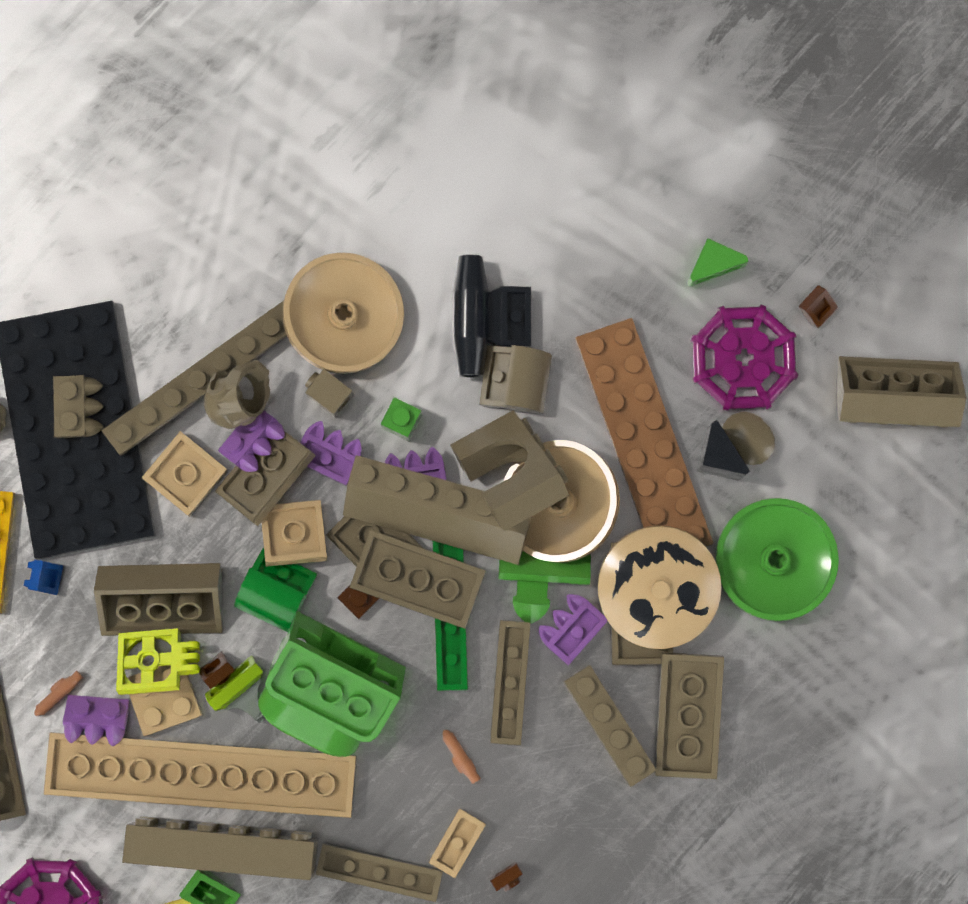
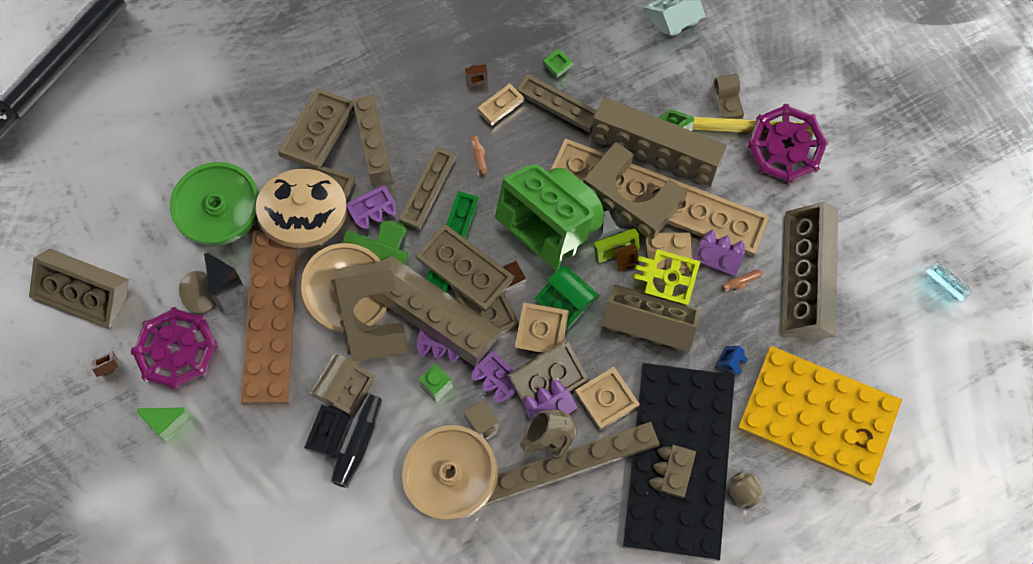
camera: 160 degrees left, 15 degrees down
none -> dark tan arch [583,142,687,239]

